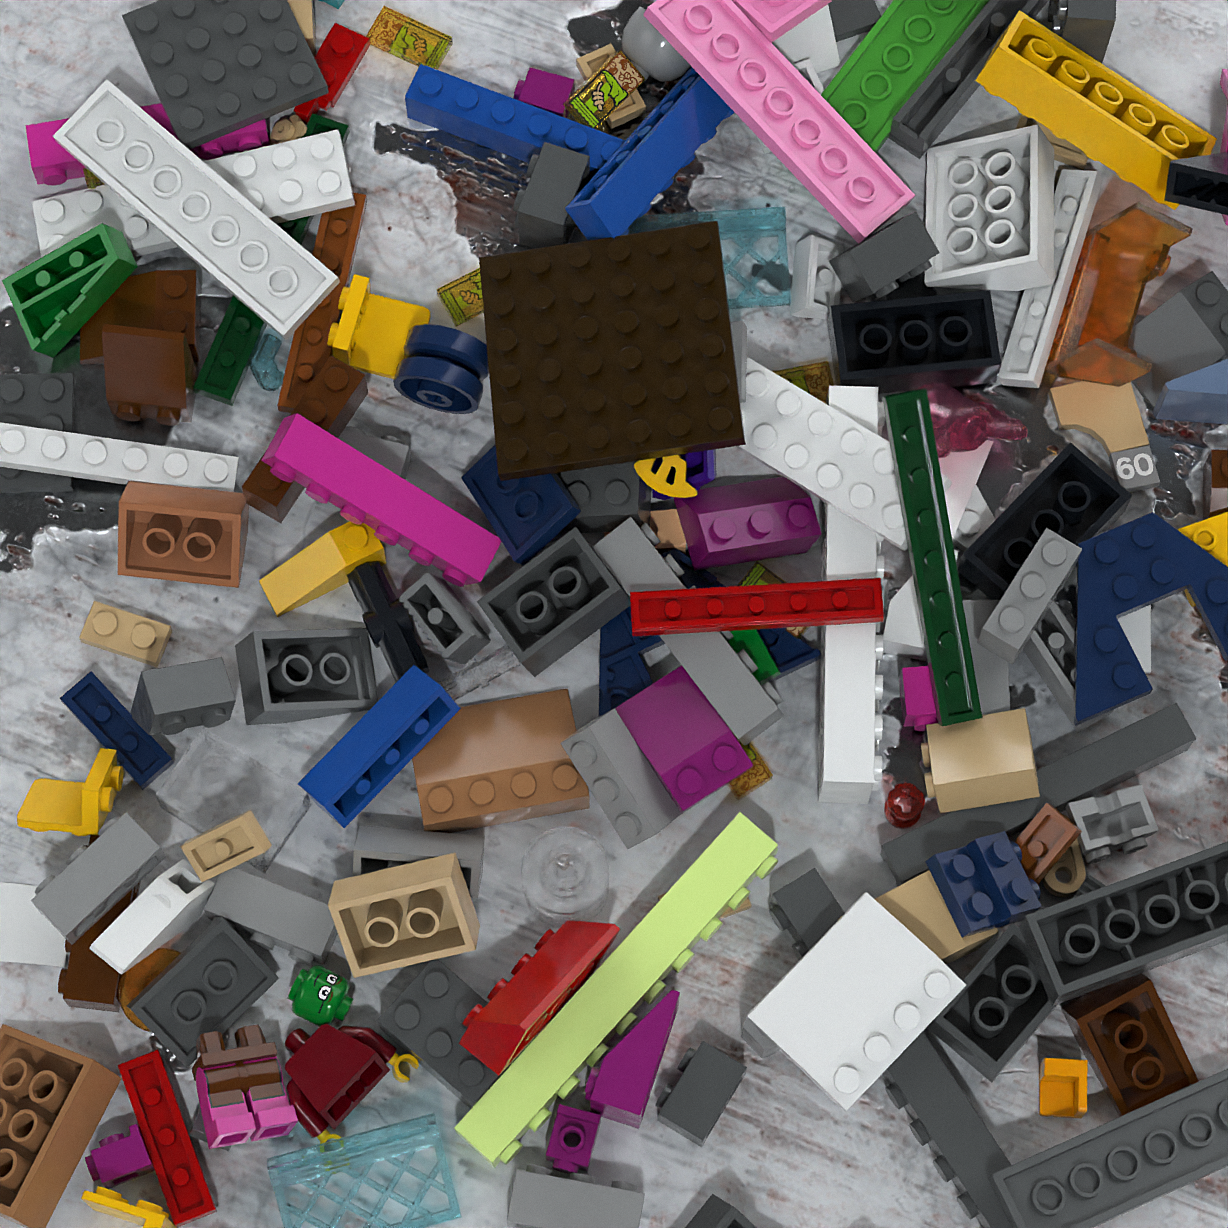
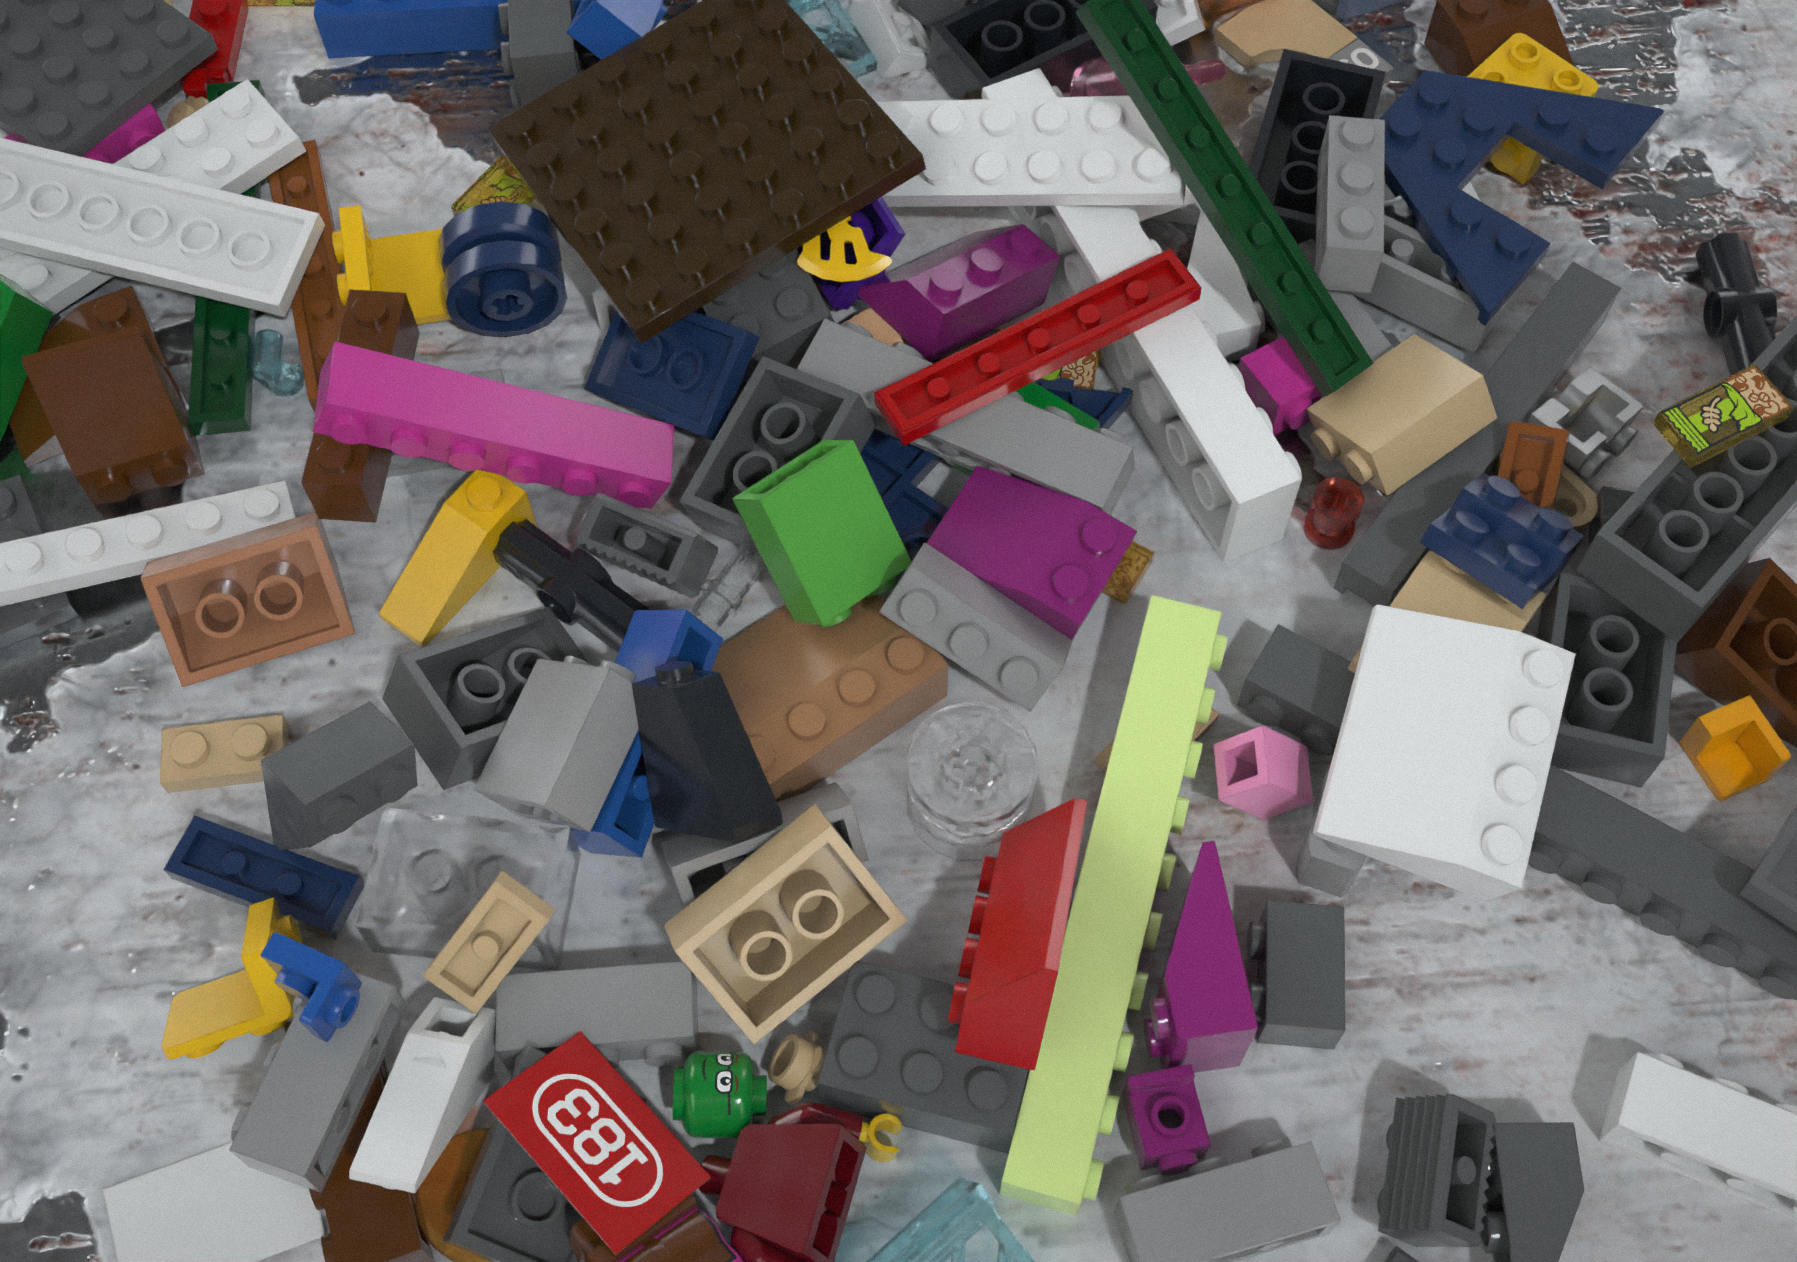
camera: 25 degrees left, 10 degrees down
none -> blue bracket [260,931,362,1042]
none -> light grey brick [474,656,639,832]
none -> red sticker [483,1031,711,1255]
none -> black slope [632,661,783,843]
none -> bright green brick [732,440,911,628]
none -> tan plate [768,1030,826,1105]
none -> bright pink brick [1213,725,1314,820]
none -> tile [1652,364,1794,468]

